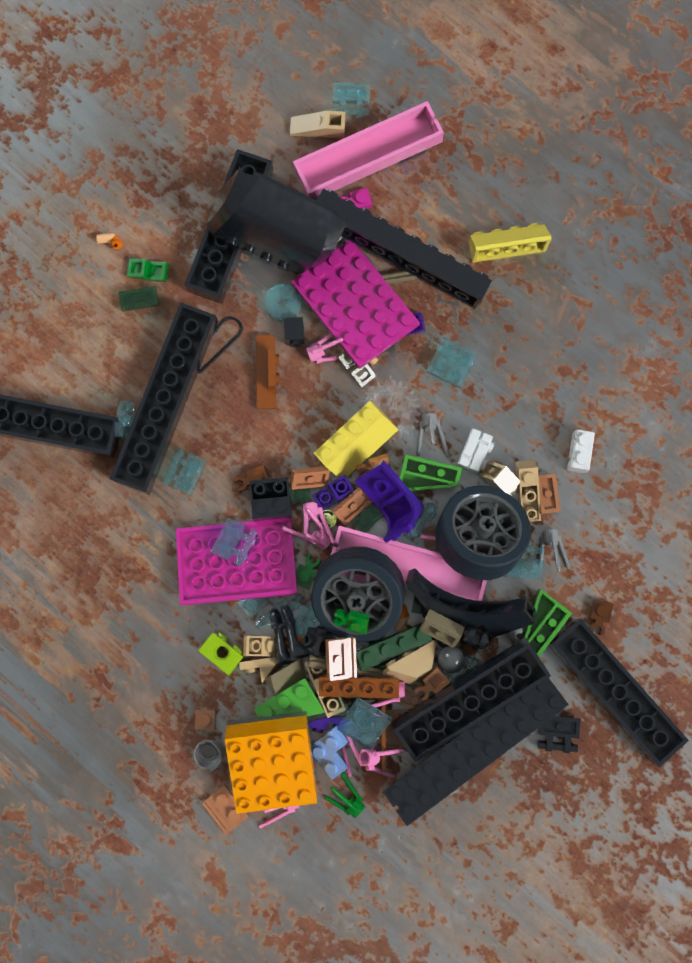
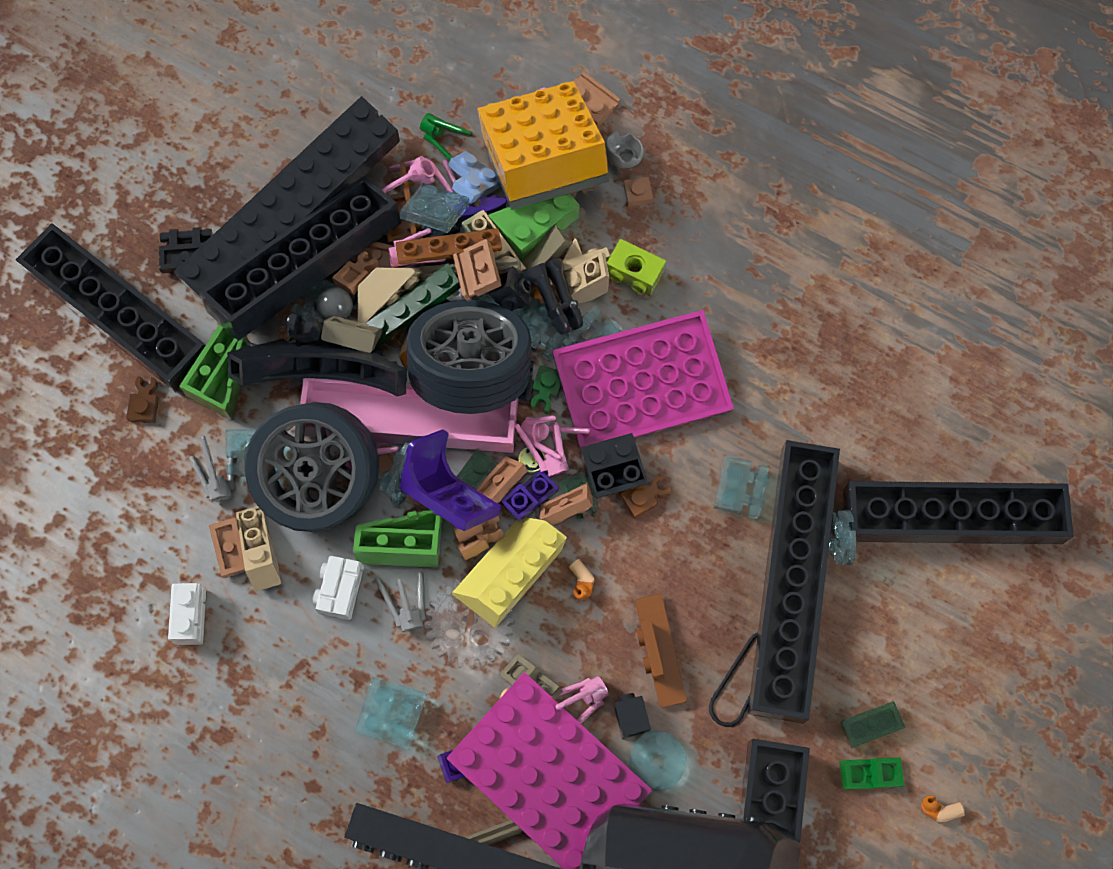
camera: 165 degrees right, 10 degrees down
clear light blue plate [210,518,258,567] -> none
green plate [334,609,370,635] -> none
slope [477,461,521,494] -> none
none -> arm [569,559,594,600]

